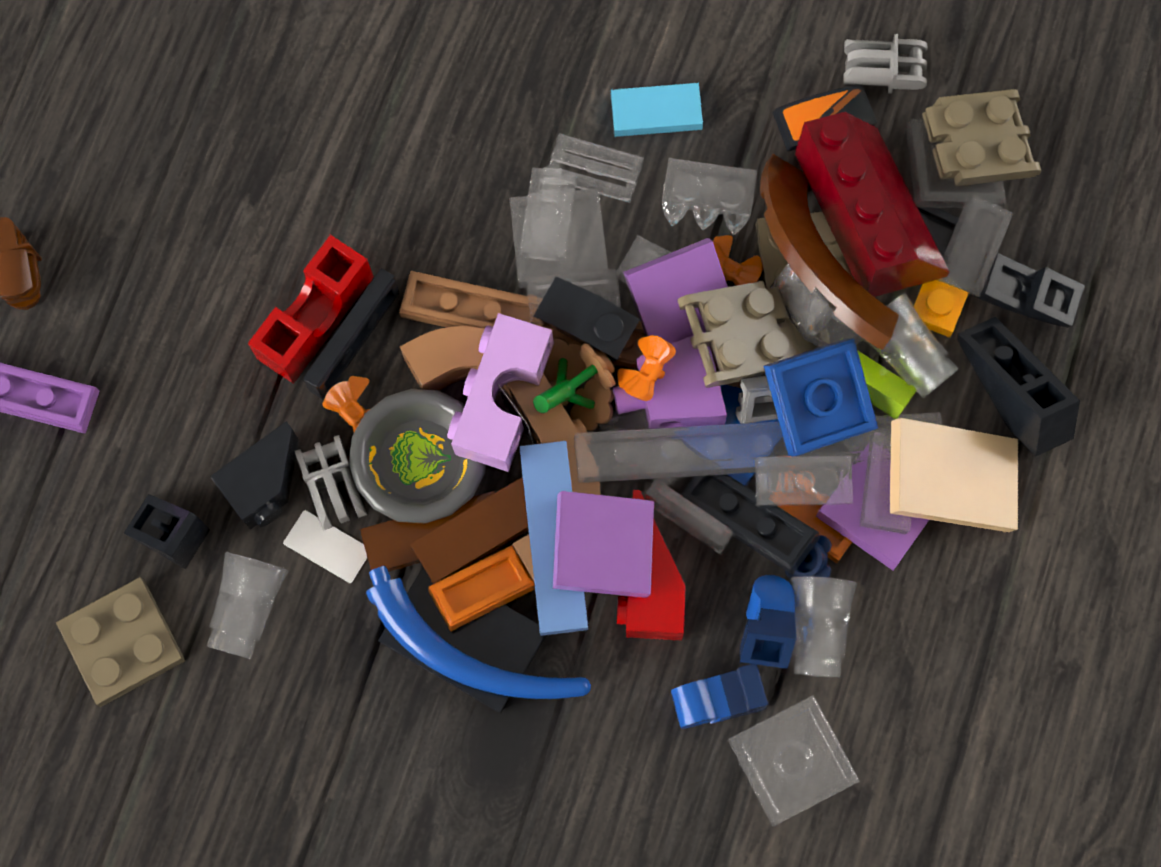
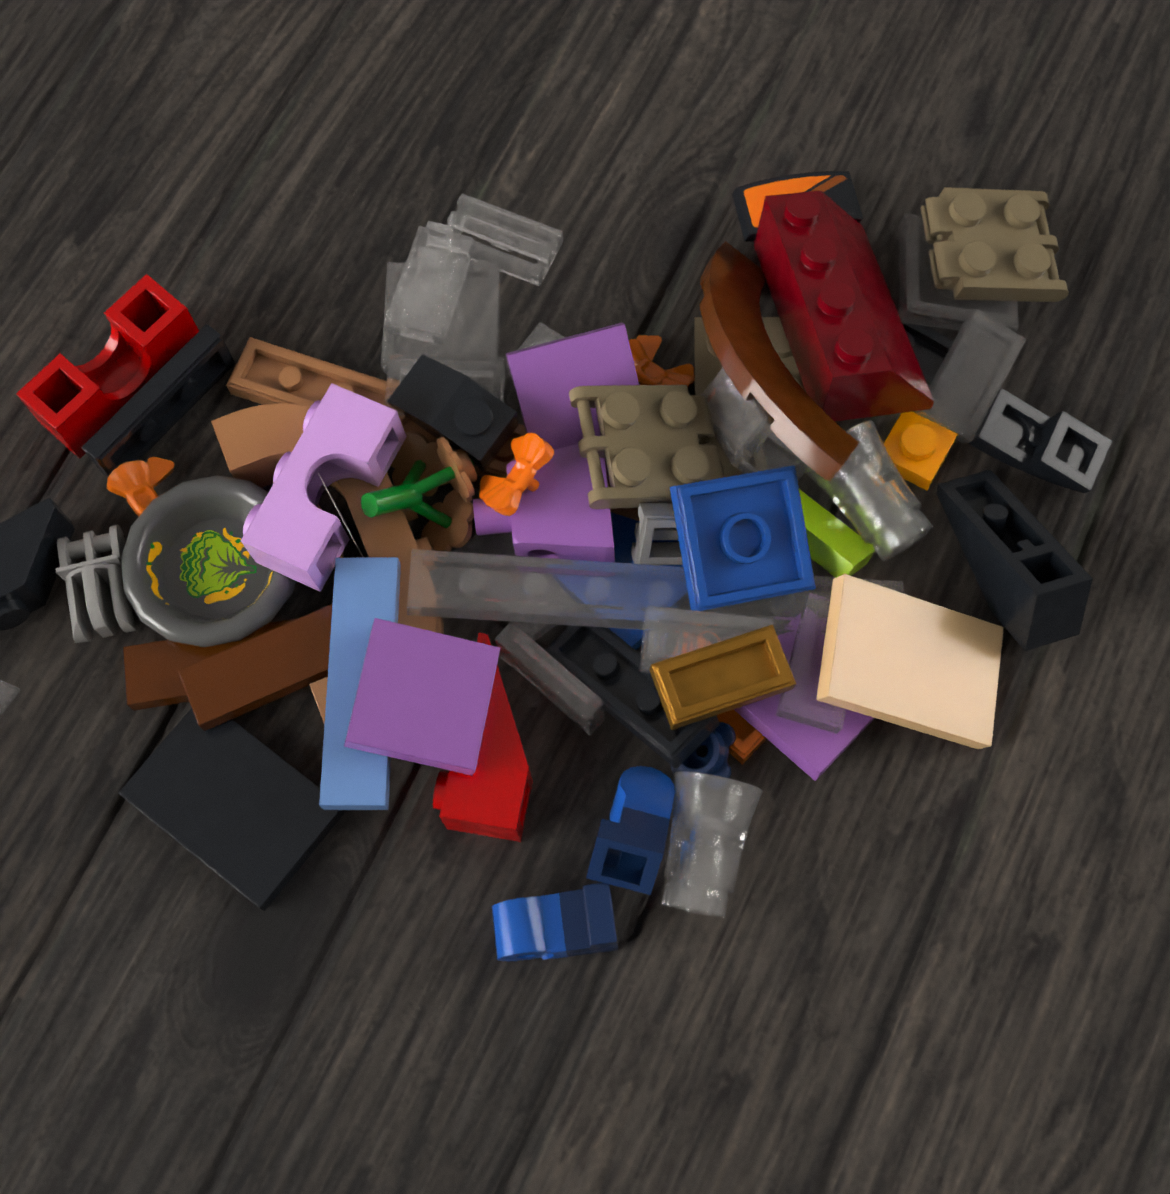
camera: 10 degrees right, 5 degrees down
white sticker [283,510,367,583] -> none
blue animal [366,566,591,699] -> none
orange tile [428,545,535,632] -> none
medium azure tile [611,83,703,137] -> none
clear plate [662,158,757,235] -> none
clear tile [728,695,860,827] -> none
light grey arm [843,34,927,94] -> none
none -> pearl gold tile [650,624,796,730]

